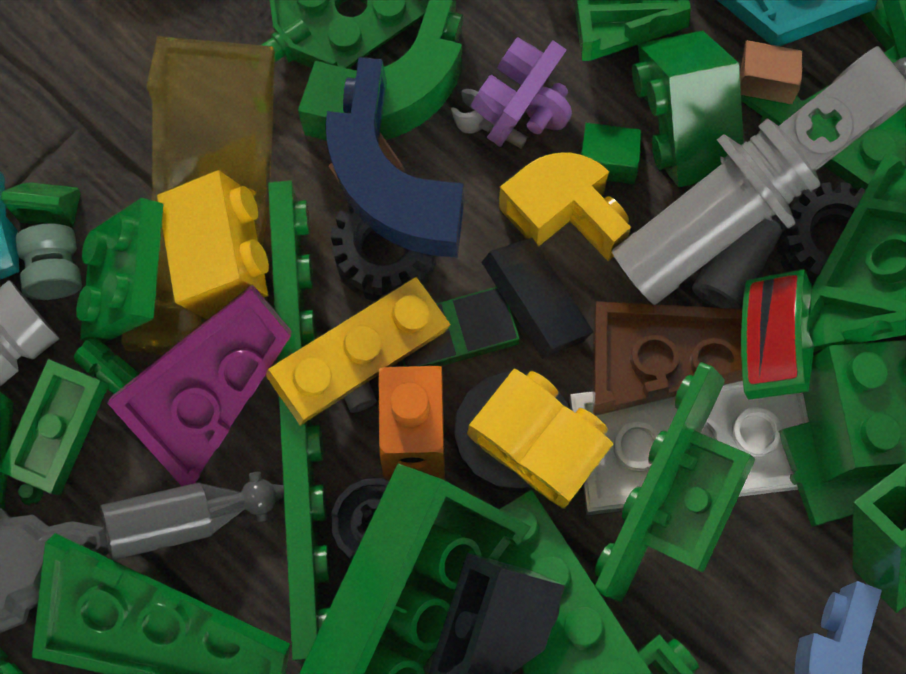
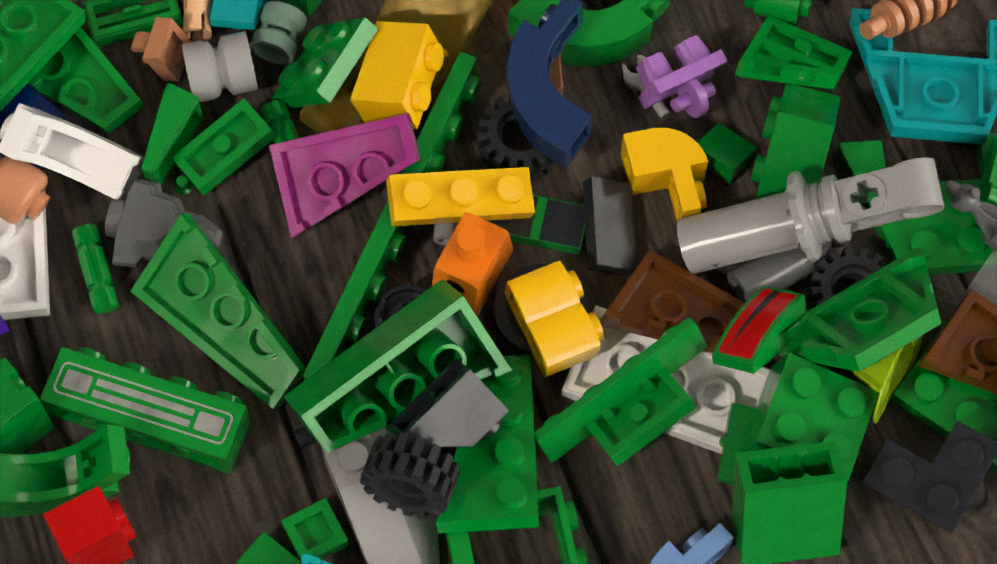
camera: 25 degrees right, 5 degrees down
dark grey wheel [100,472,284,560] -> none
nougat slope [740,40,802,104] -> none

